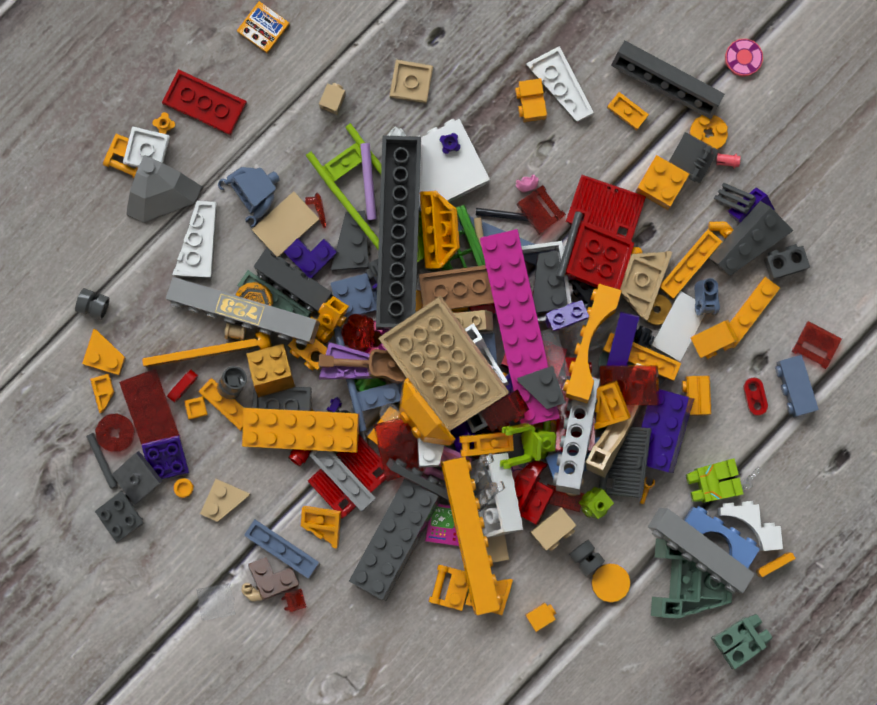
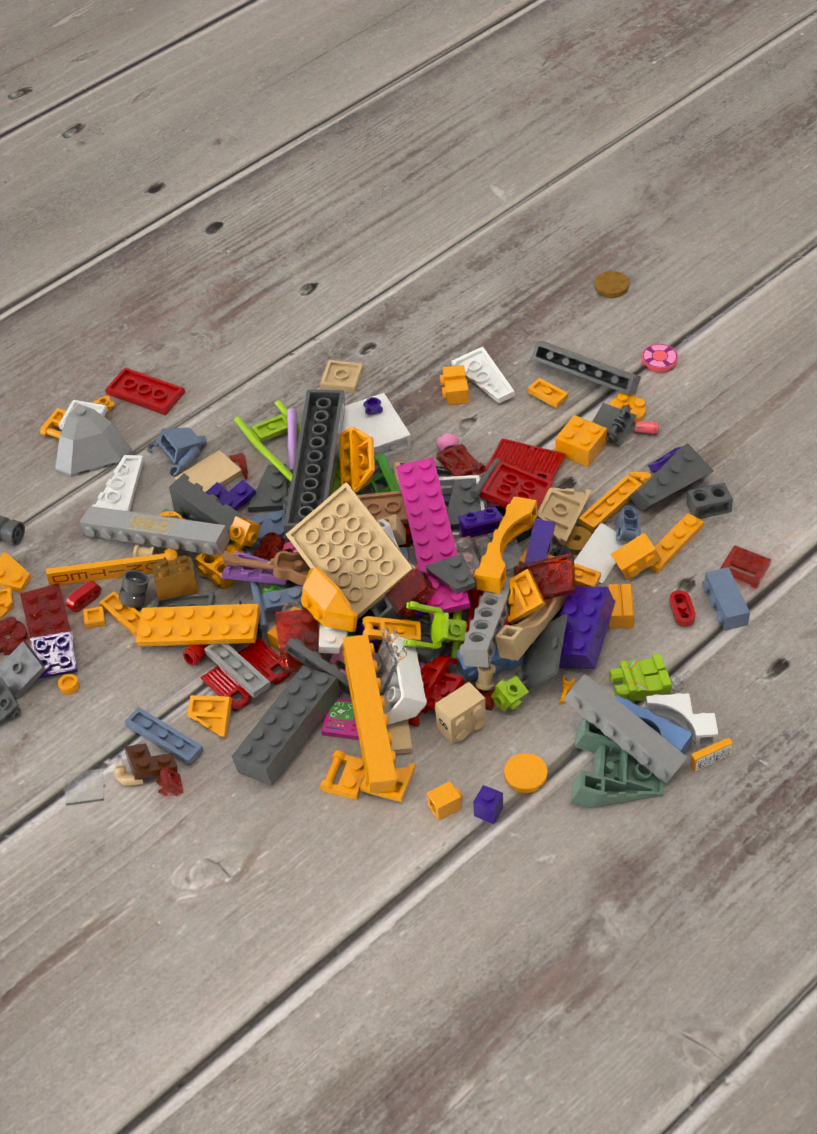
camera: 10 degrees right, 35 degrees down
tan wing [200,479,250,522] -> none
tile [237,1,290,54] -> none
tan brick [319,83,346,115] -> none
dark grey wheel [569,539,605,576] -> none
sand green hips [711,614,773,670] -> none
dark grey tile [714,183,756,214] -> none
none -> dark purple brick [473,785,503,824]

